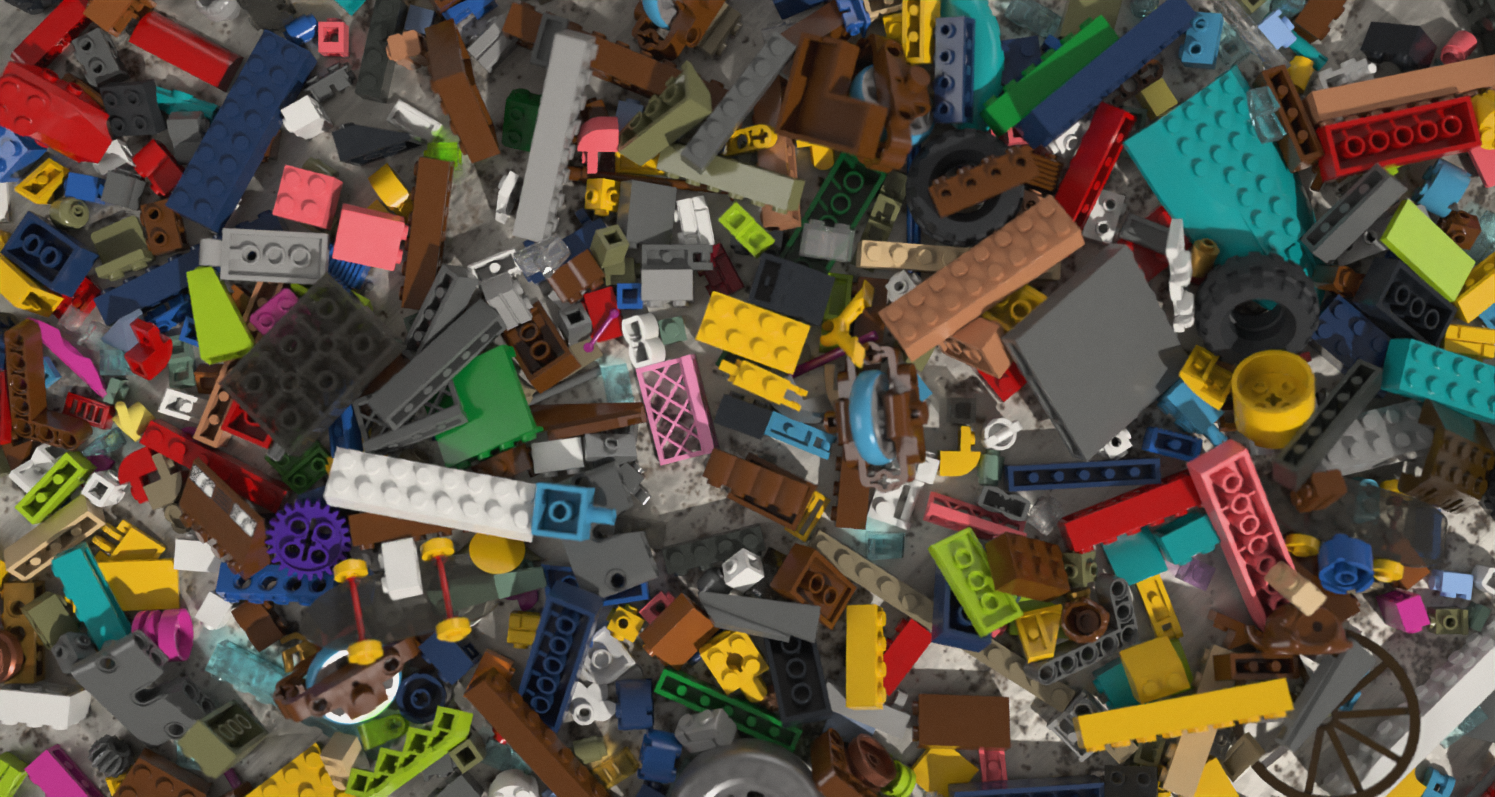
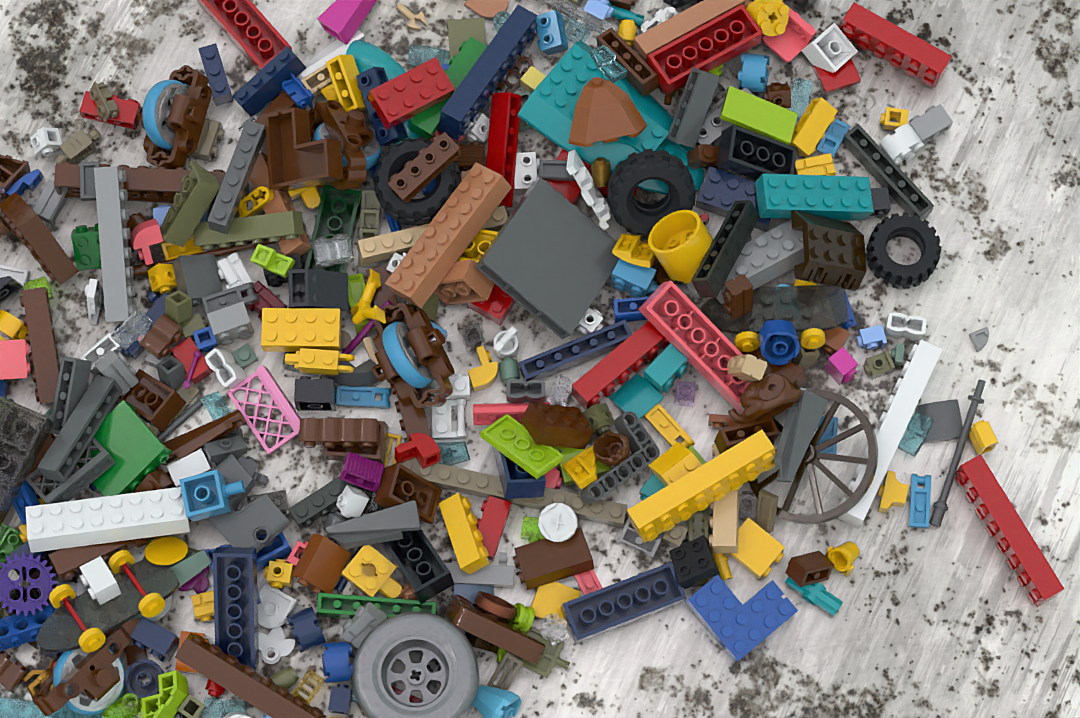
camera: 20 degrees left, 15 degrees down
none -> magenta brick [339,452,385,492]
none -> red brick [368,57,455,130]
none -> red brick [394,433,441,469]
none -> clear neon green brick [521,516,545,543]
none -> white tile [538,503,578,542]
none -> dark orange brick [569,77,647,147]

